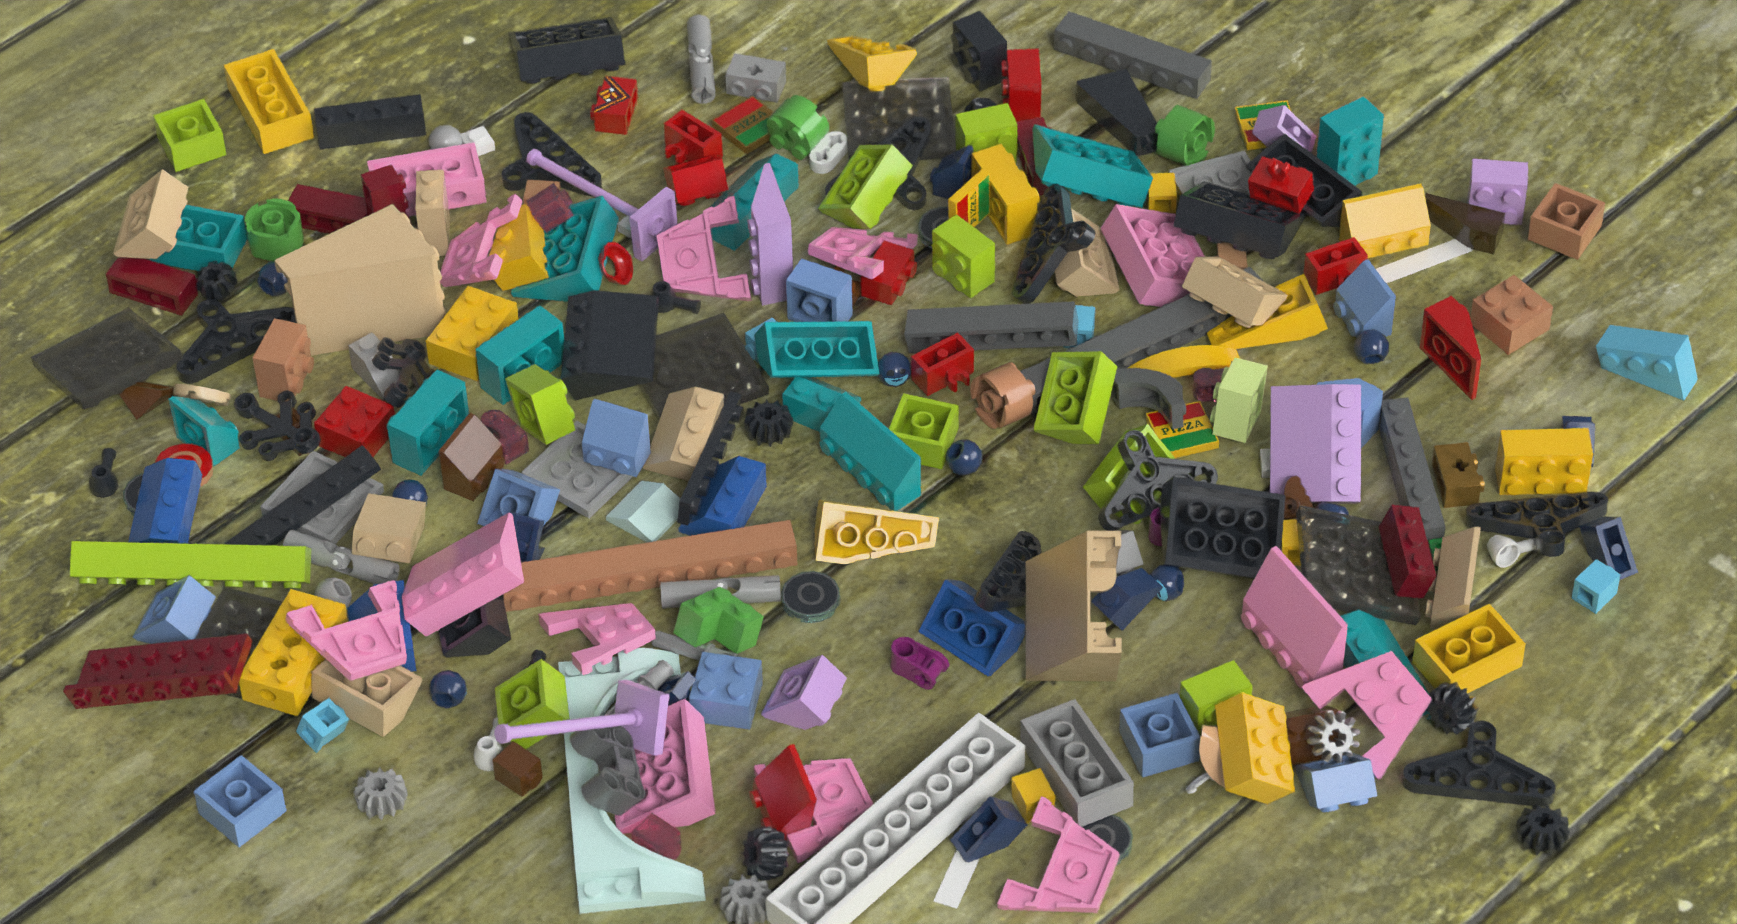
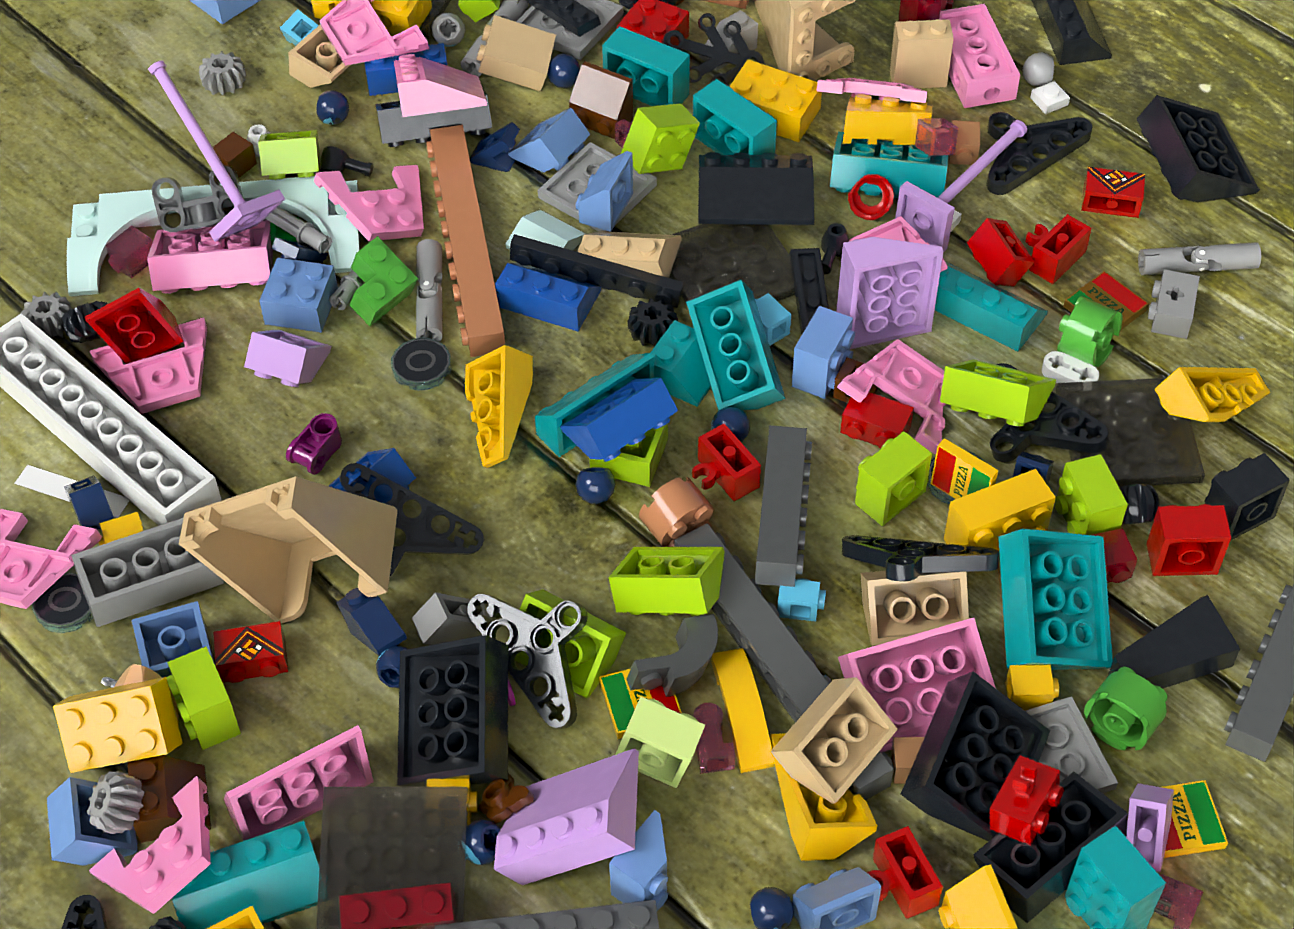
camera: 90 degrees right, 5 degrees up
none -> red brick [213,621,288,683]
none -> blue slope [560,378,678,462]
none -> black tile [789,248,829,334]

